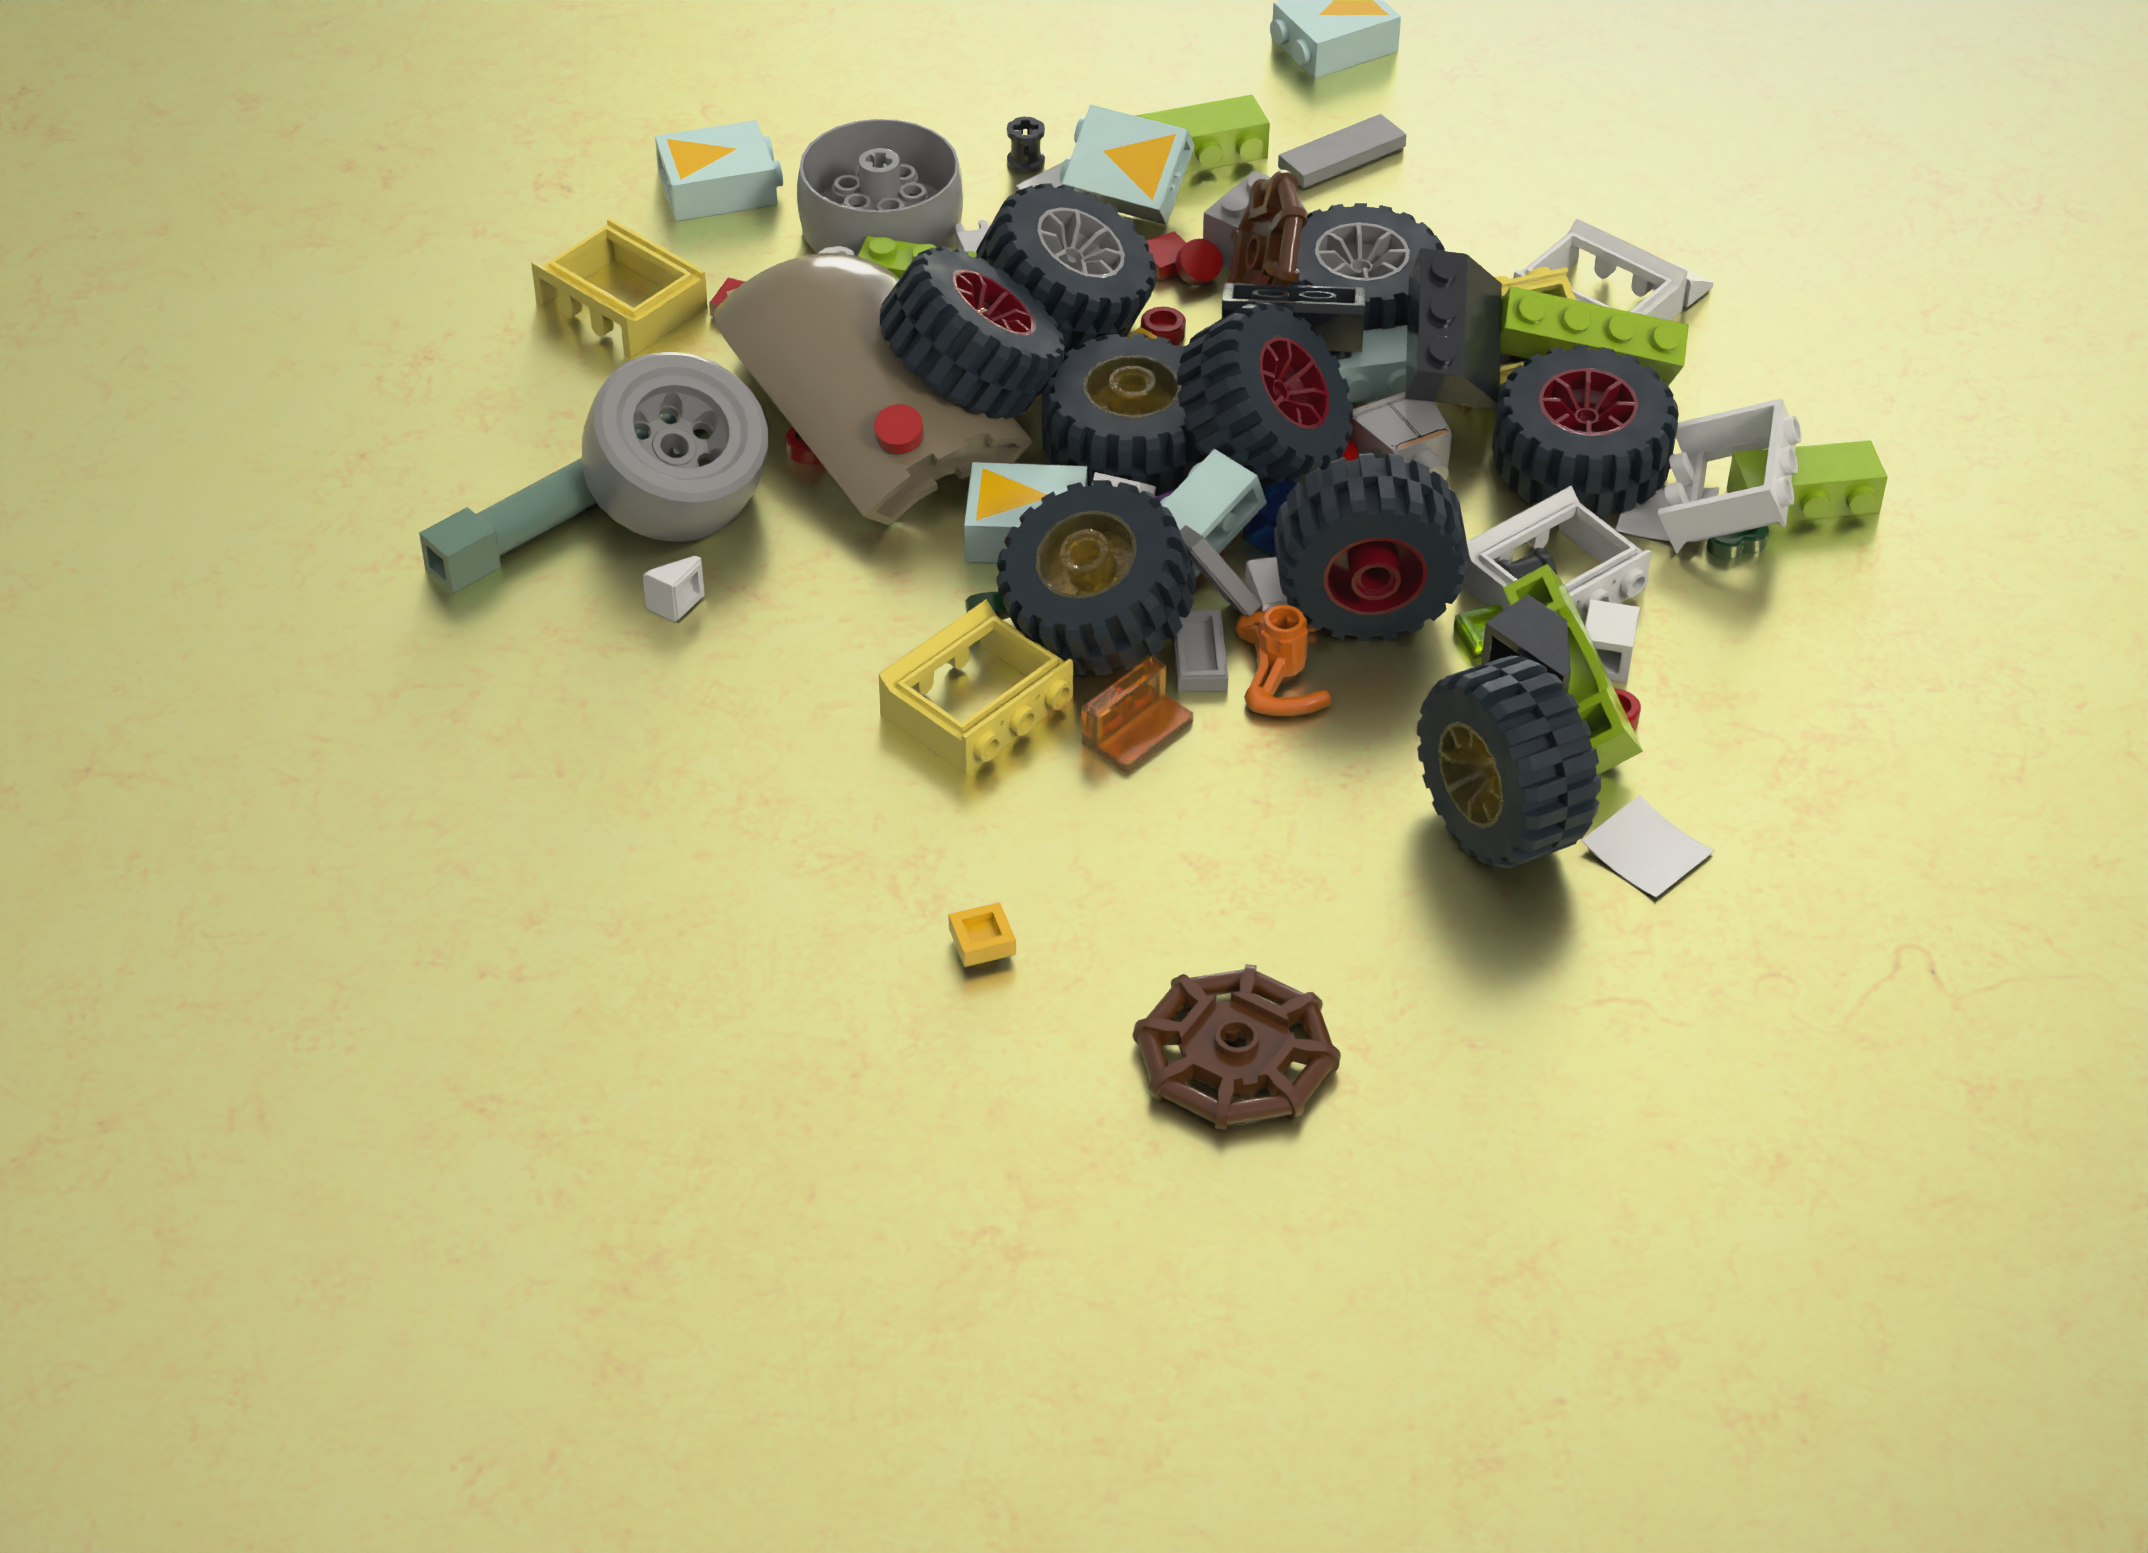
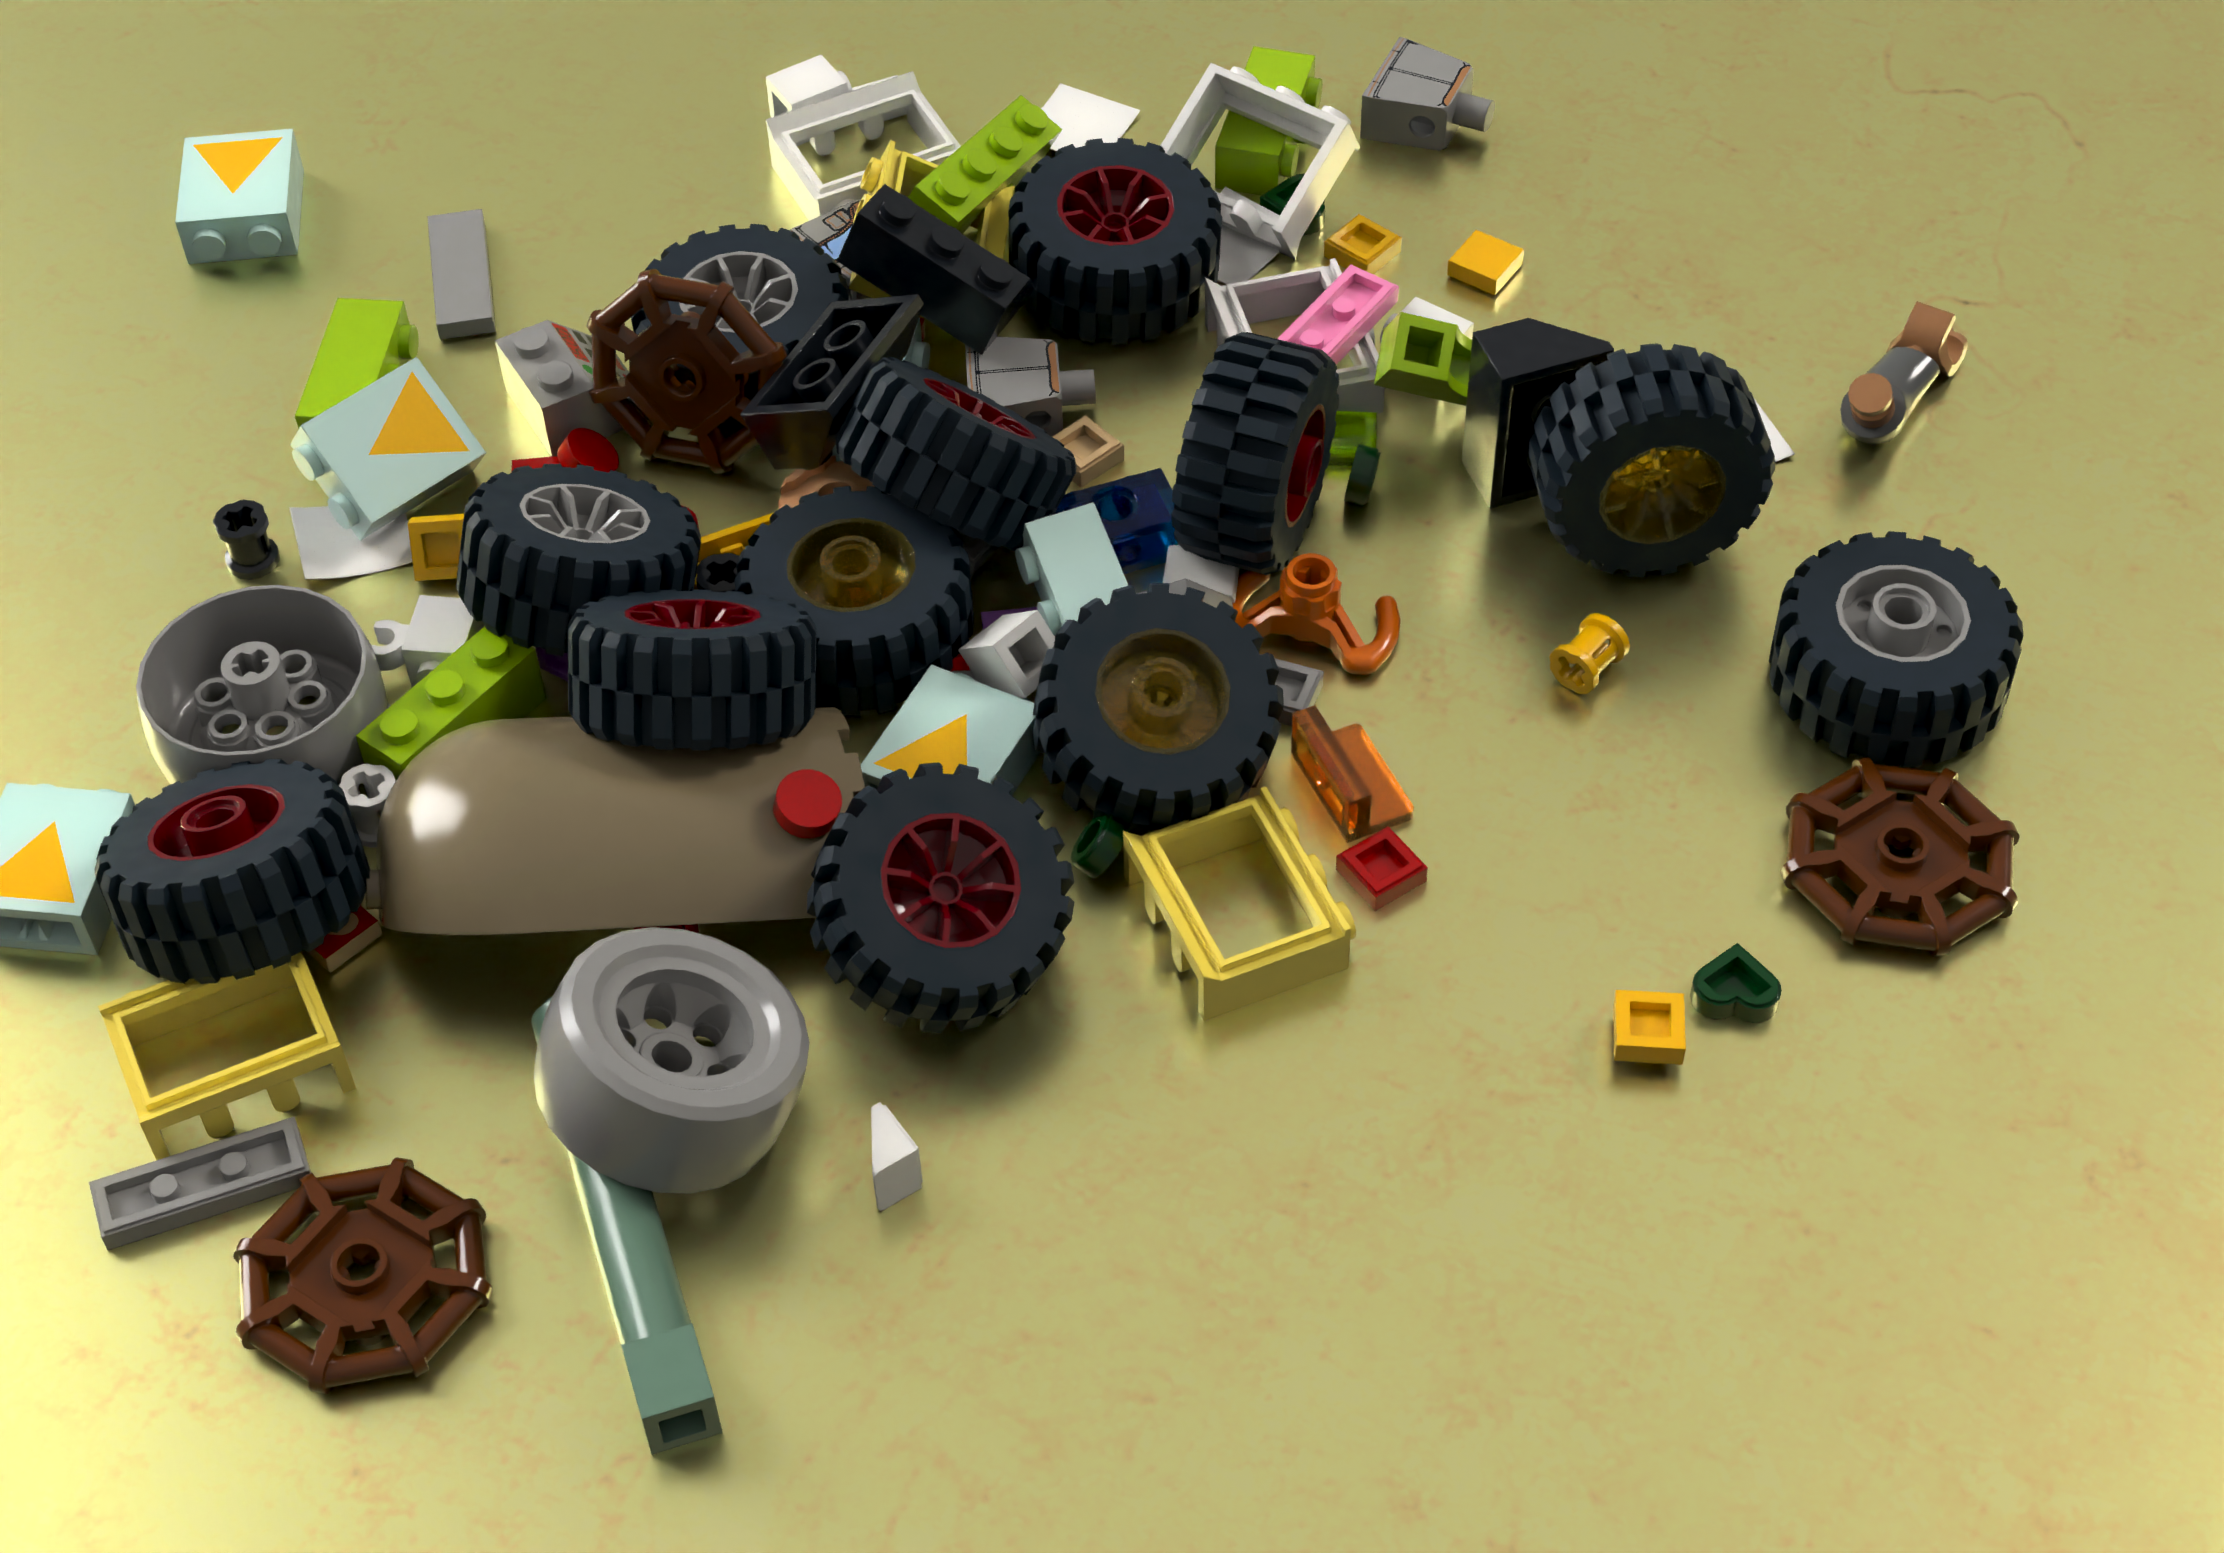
camera: 65 degrees left, 5 degrees up
none -> light grey tile [89,1117,311,1250]
none -> black wheel [95,759,370,984]
none -> reddish brown plate [233,1157,493,1394]
none -> white brick [766,55,853,146]
none -> black wheel [807,762,1074,1033]
none -> white sticker [1041,83,1140,151]
none -> bright pink tile [1278,265,1399,365]
none -> yellow tile [1324,214,1402,274]
none -> red tile [1336,826,1428,911]
none -> dark green tile [1344,444,1381,506]
none -> light grey torso [1360,37,1495,151]
none -> yellow tile [1447,230,1524,295]
none -> yellow bush [1549,613,1630,694]
none -> dark green tile [1690,943,1782,1023]
none -> black wheel [1769,531,2024,768]
none -> piece [1840,301,1968,445]

